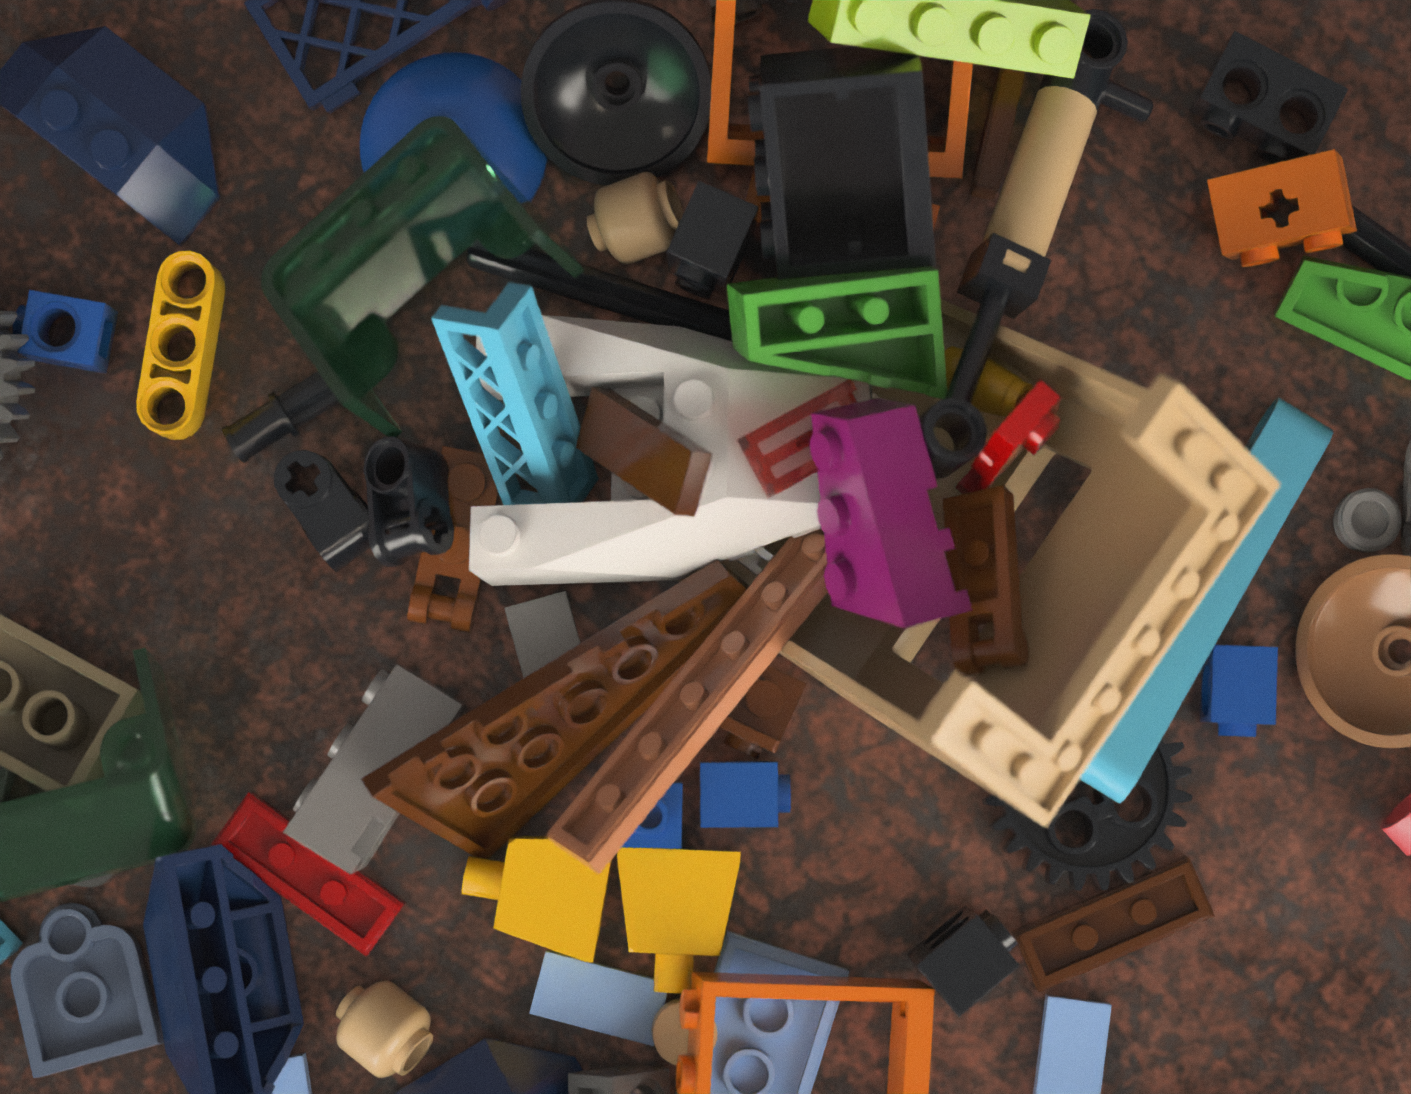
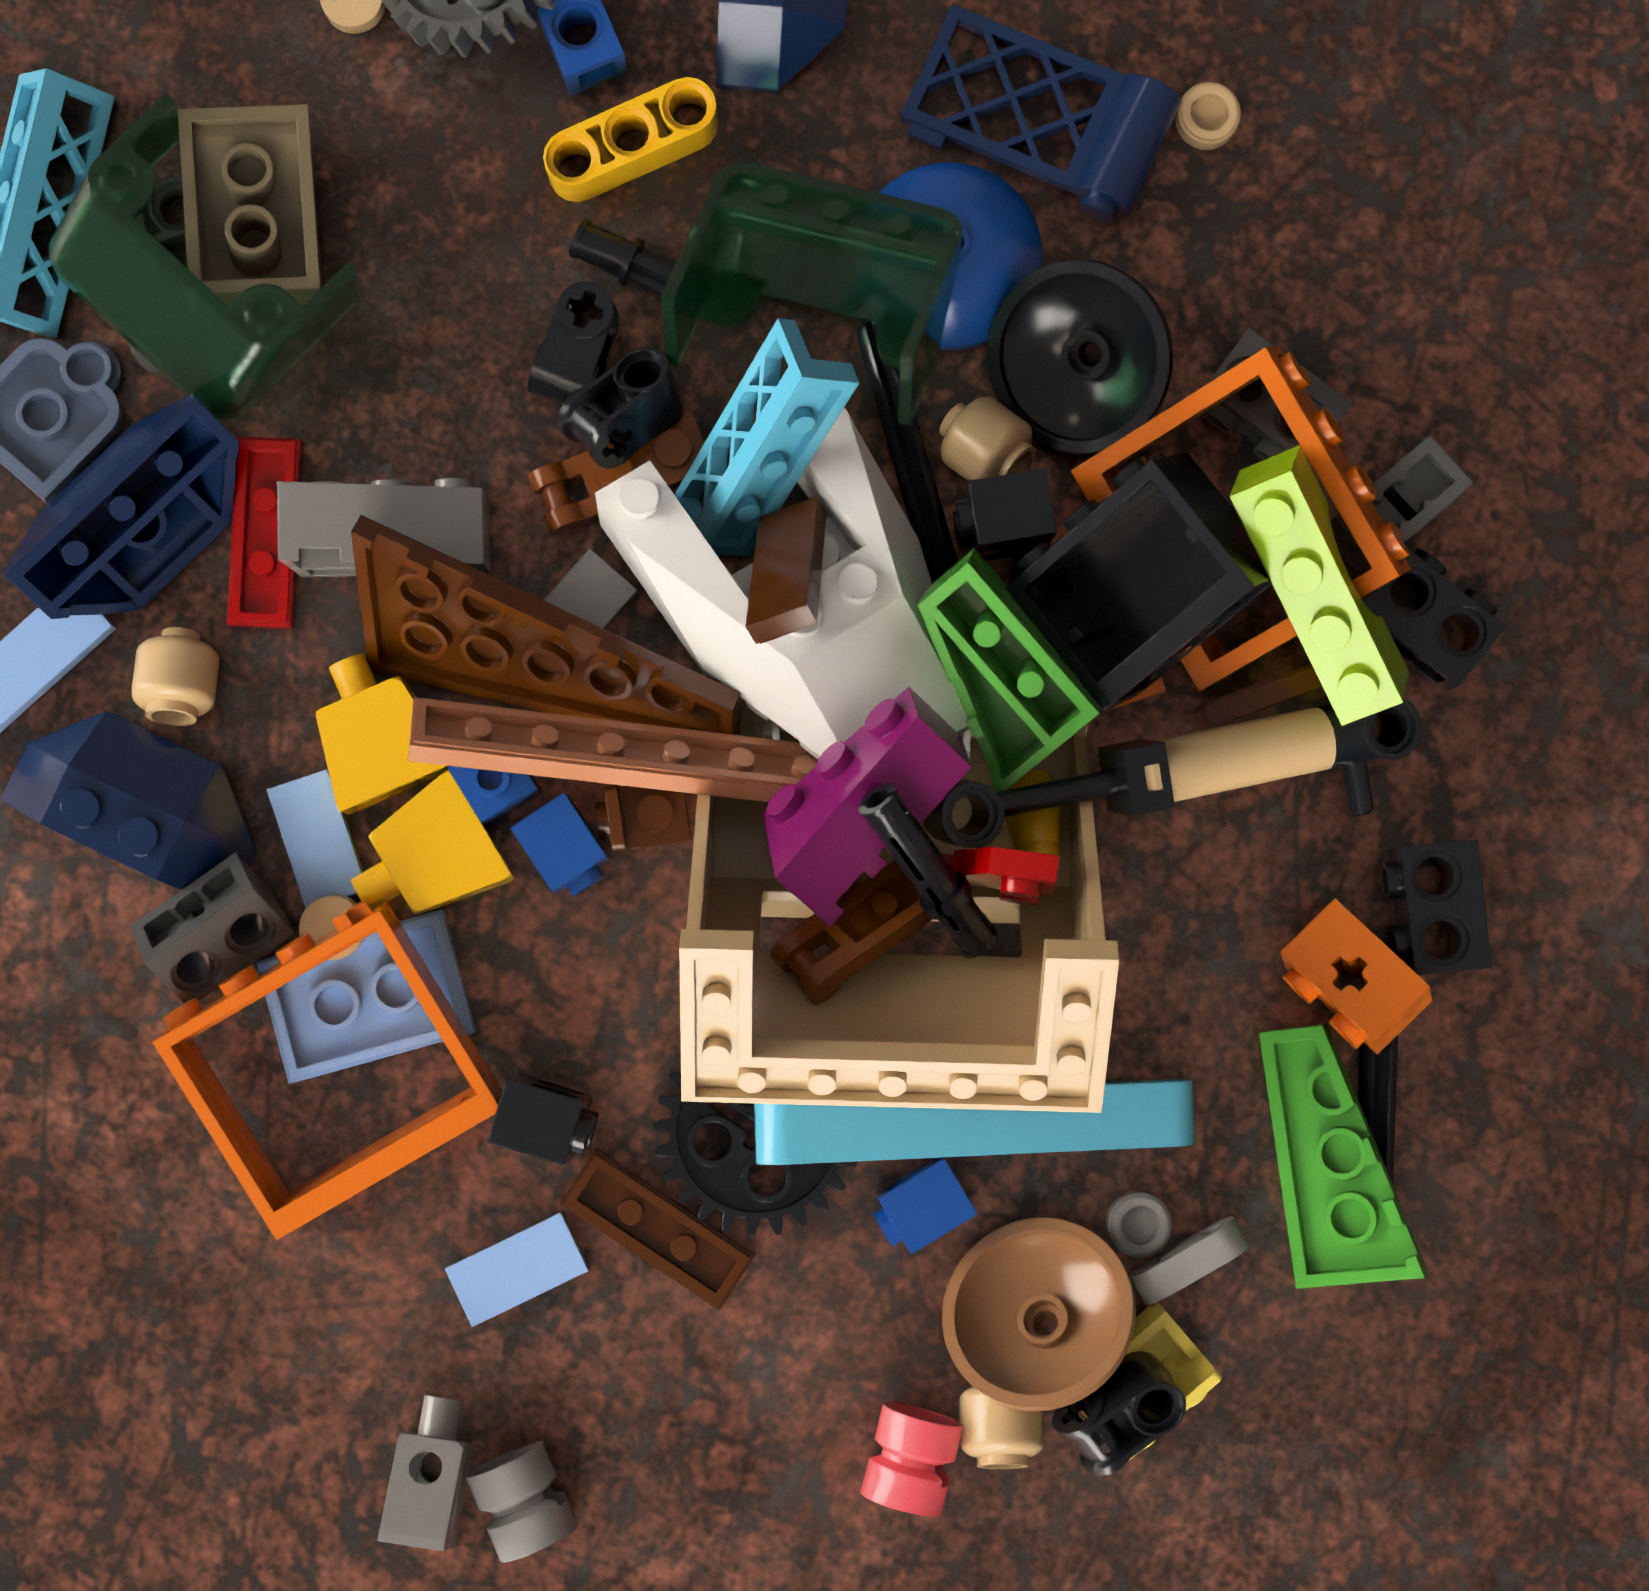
camera: 55 degrees right, 0 degrees up
clear red tile [737,379,857,498] -> none
none -> black pin [858,783,998,958]

